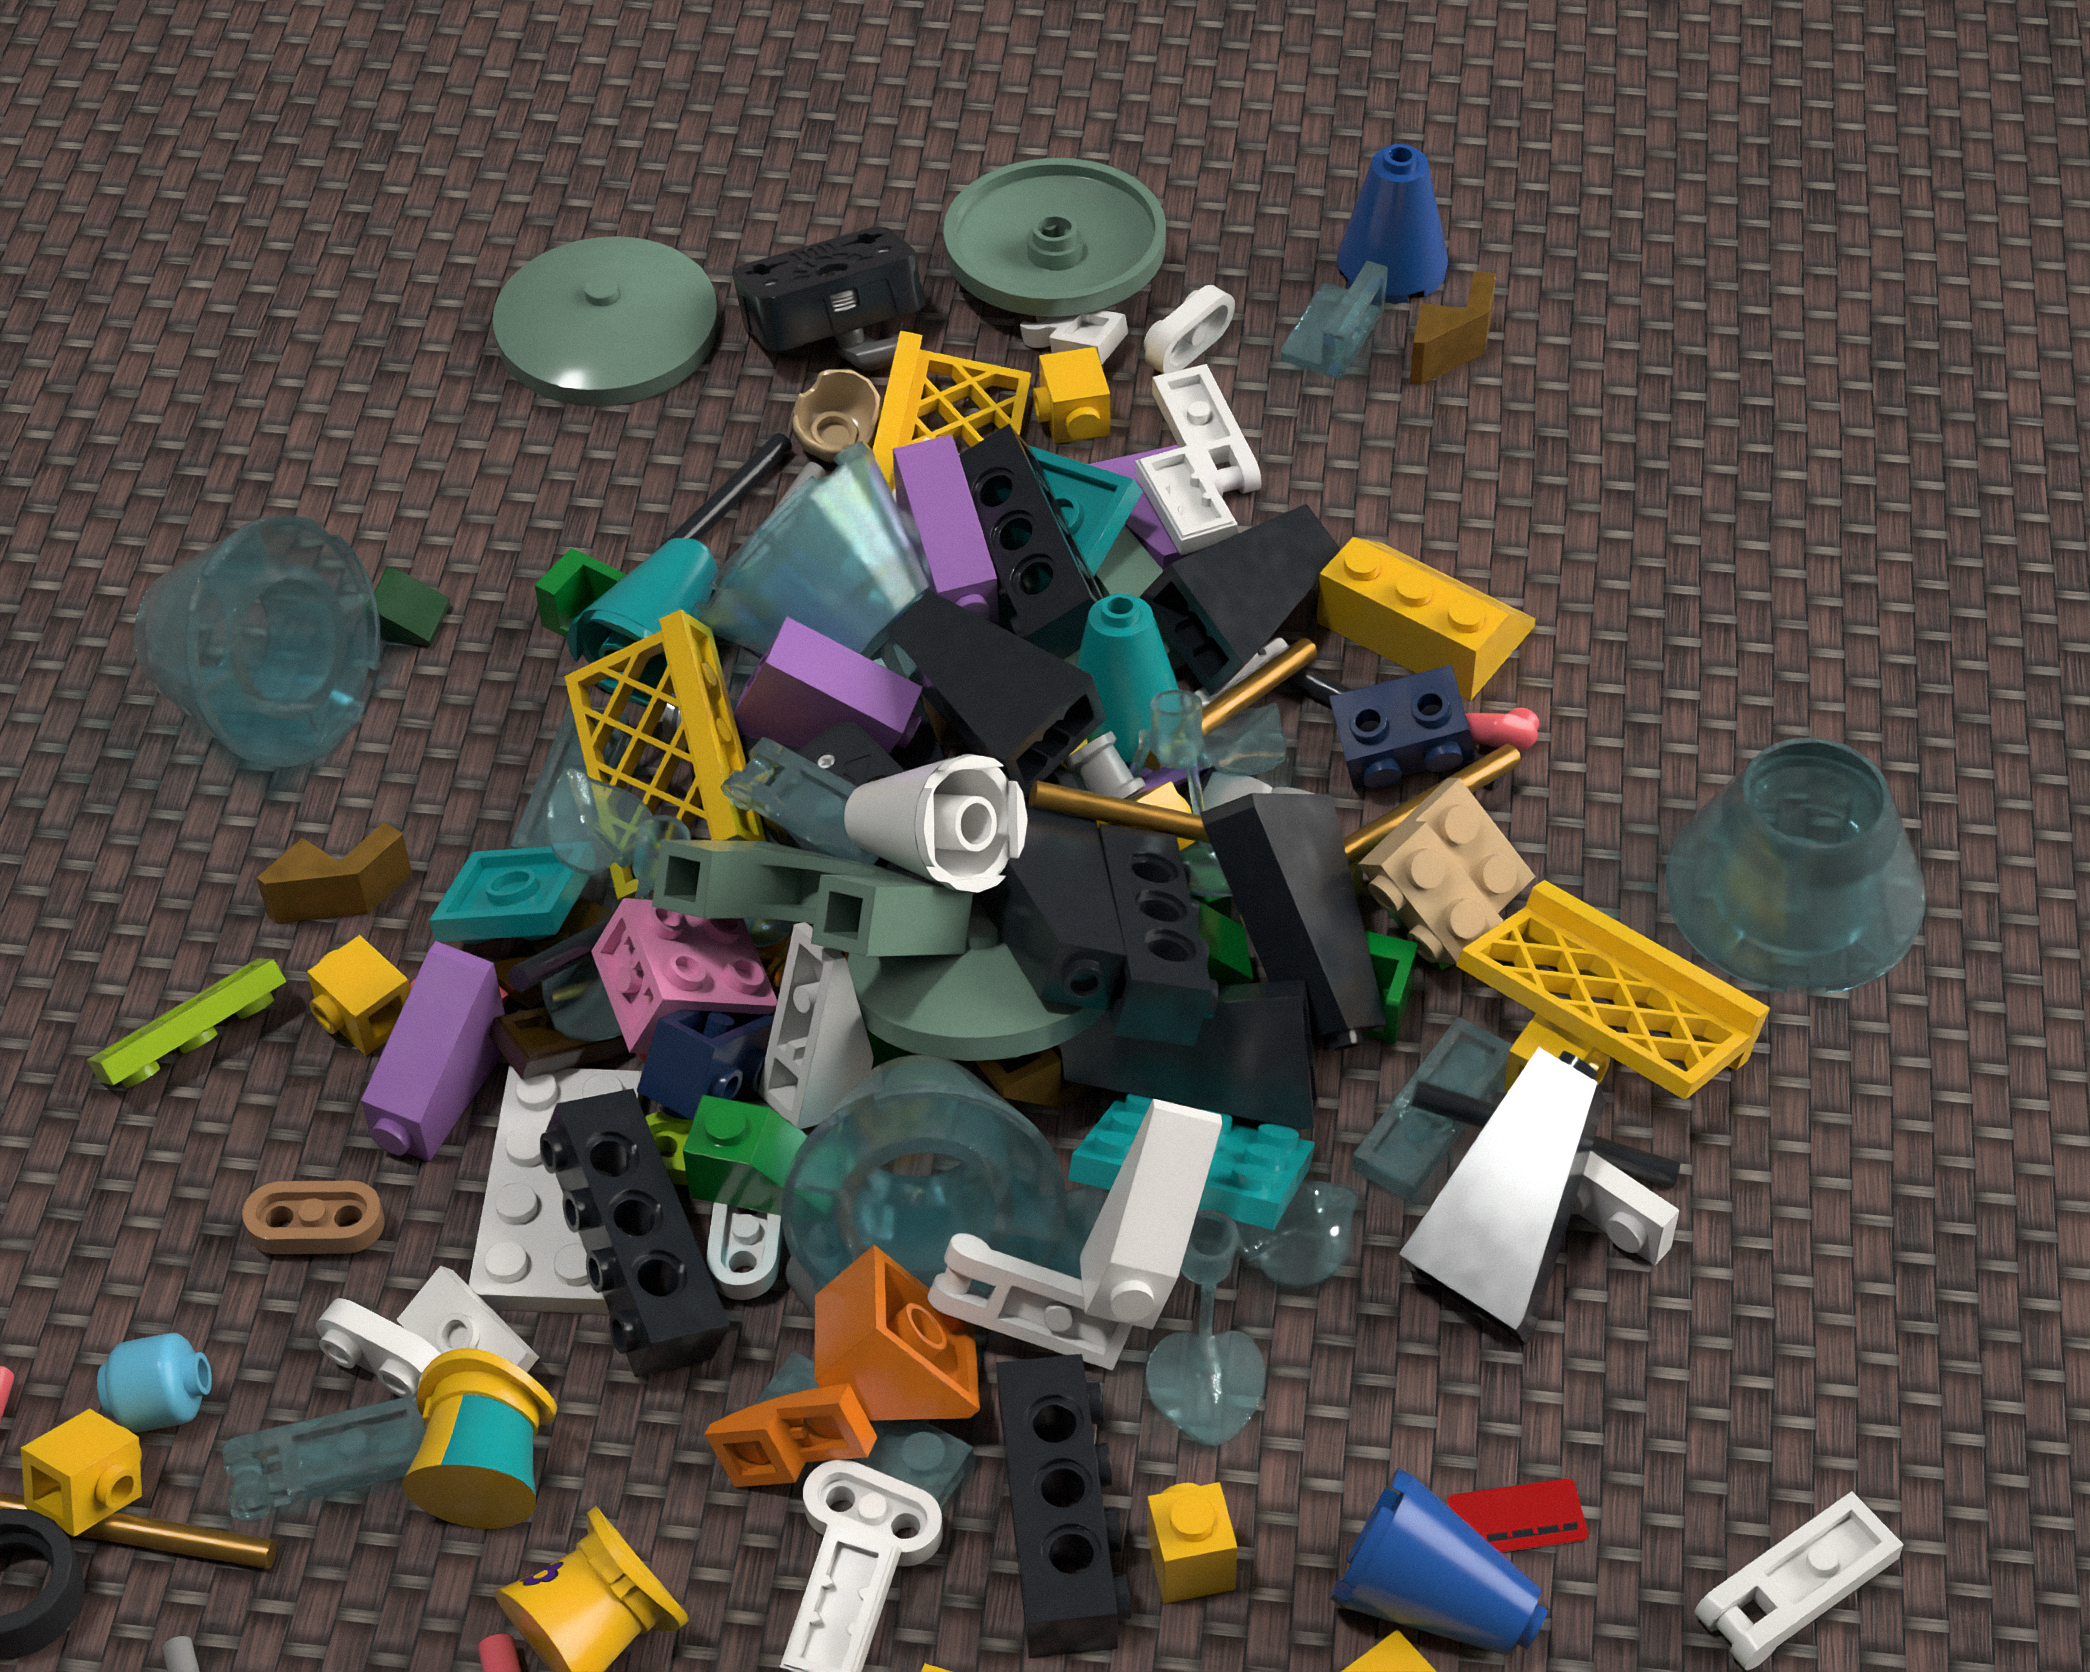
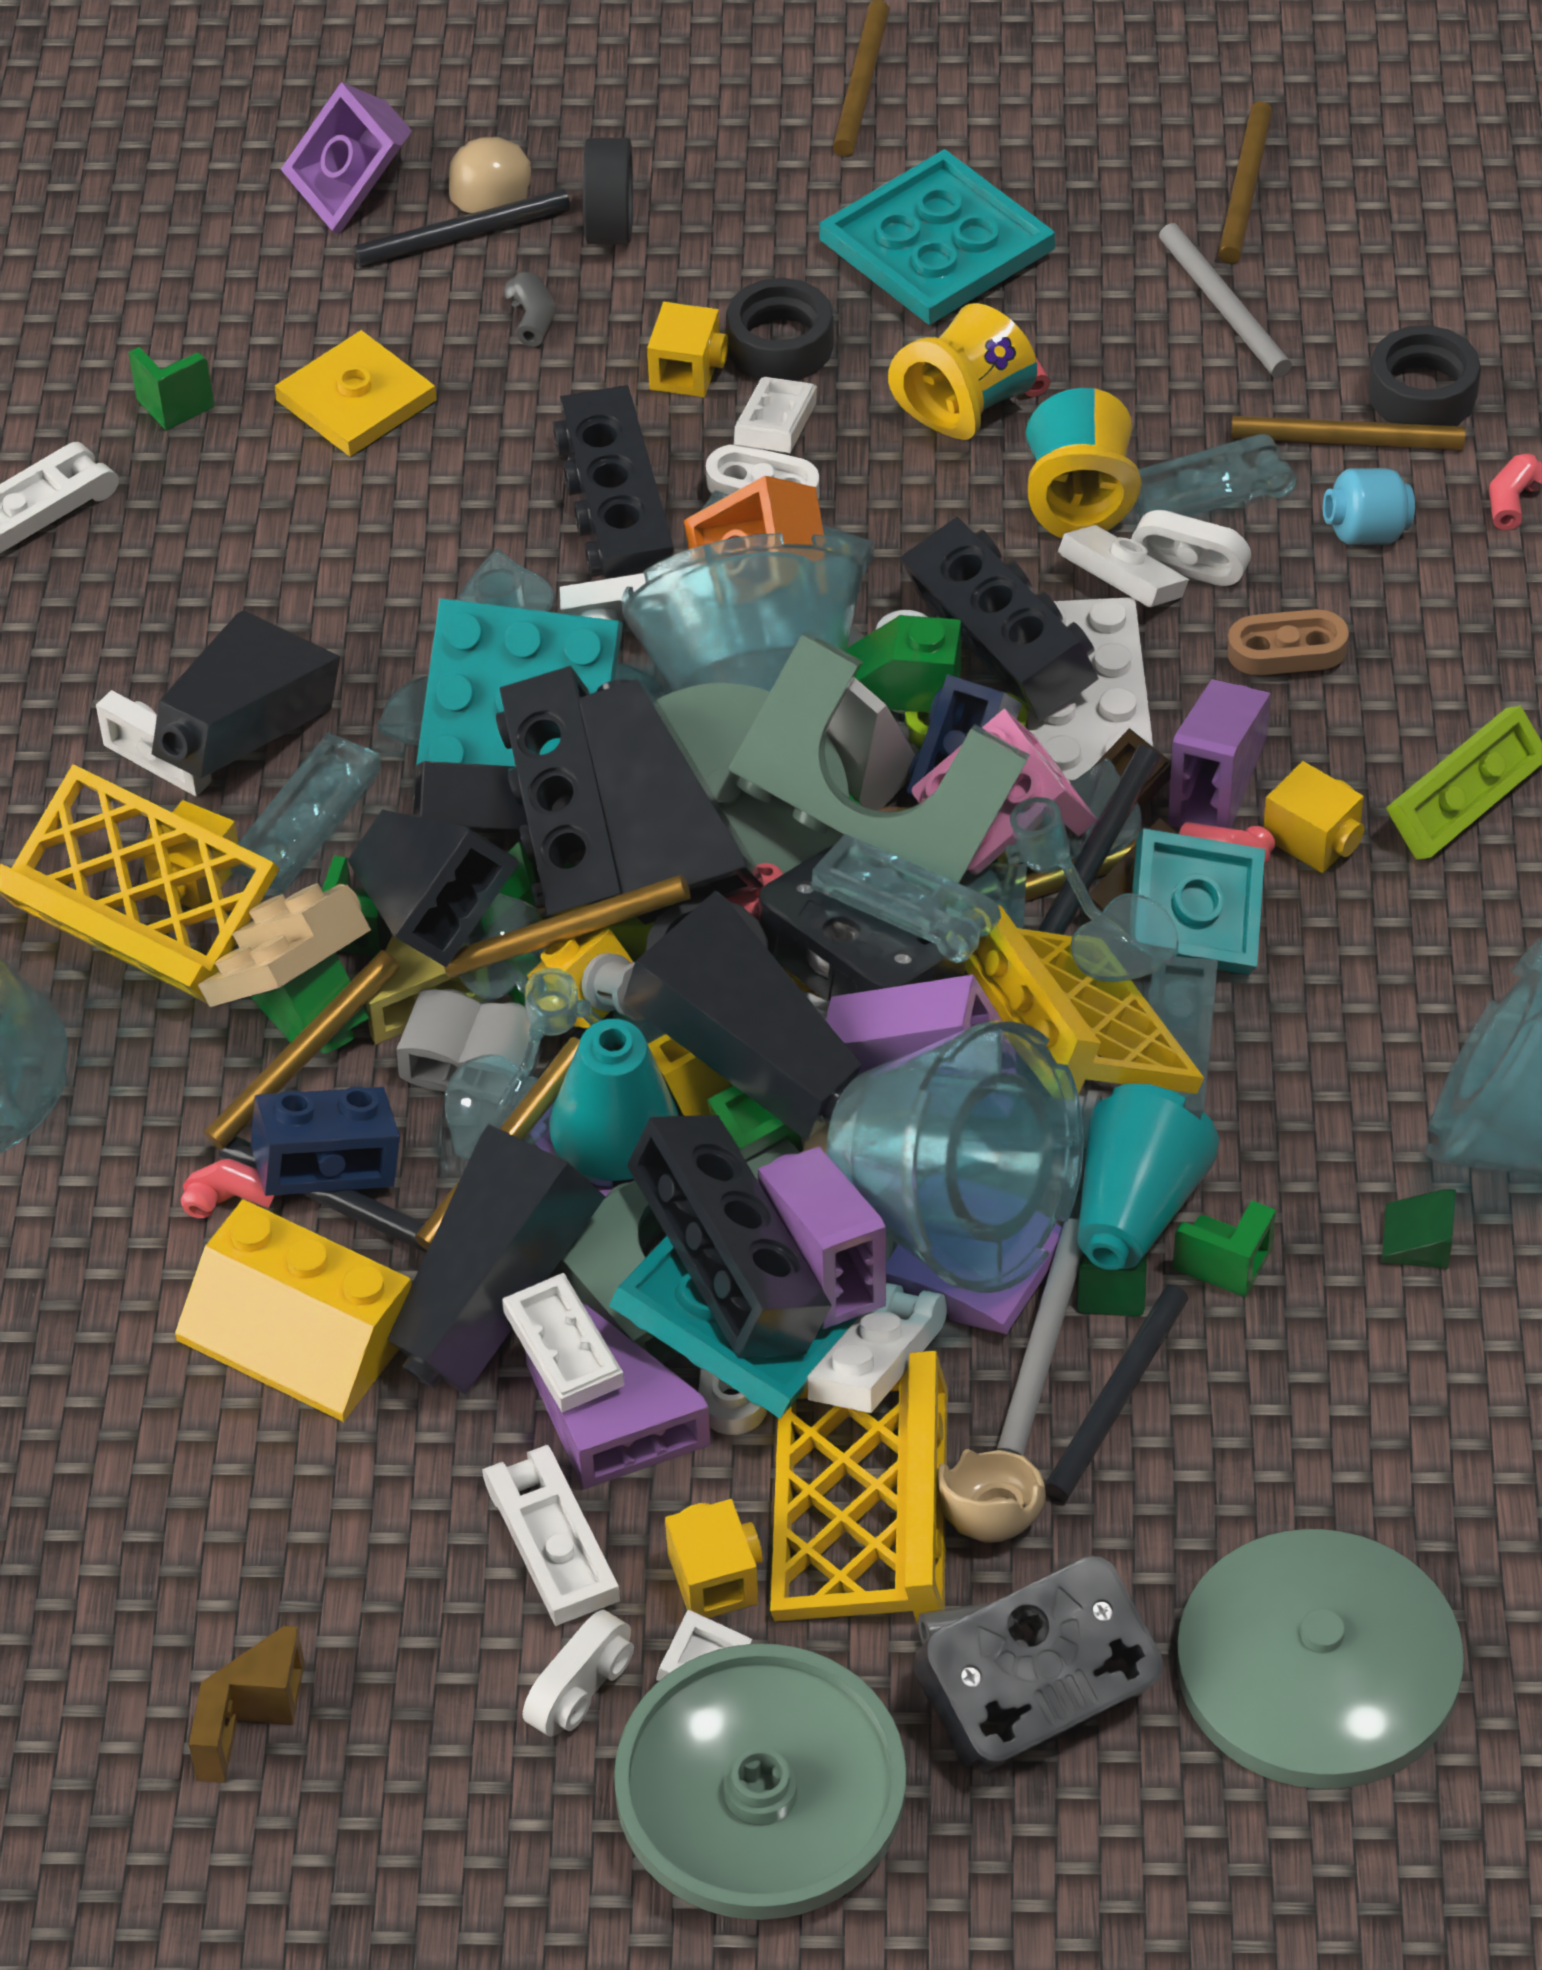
camera: 175 degrees right, 0 degrees up
yellow brick [21,1408,142,1537] -> none
pearl gold slope [256,822,412,924] -> none
orange slope [704,1383,877,1487] -> none
white cone [844,754,1027,893] -> none
white slope [1080,1099,1222,1330] -> none
yellow brick [1147,1482,1238,1604] -> none
clear light blue panel [1281,261,1388,380] -> none
blue cone [1329,1468,1548,1656] -> none
blue cone [1337,144,1448,304] -> none
black bar [1410,1080,1680,1188] -> none
red sticker [1447,1478,1589,1552] -> none

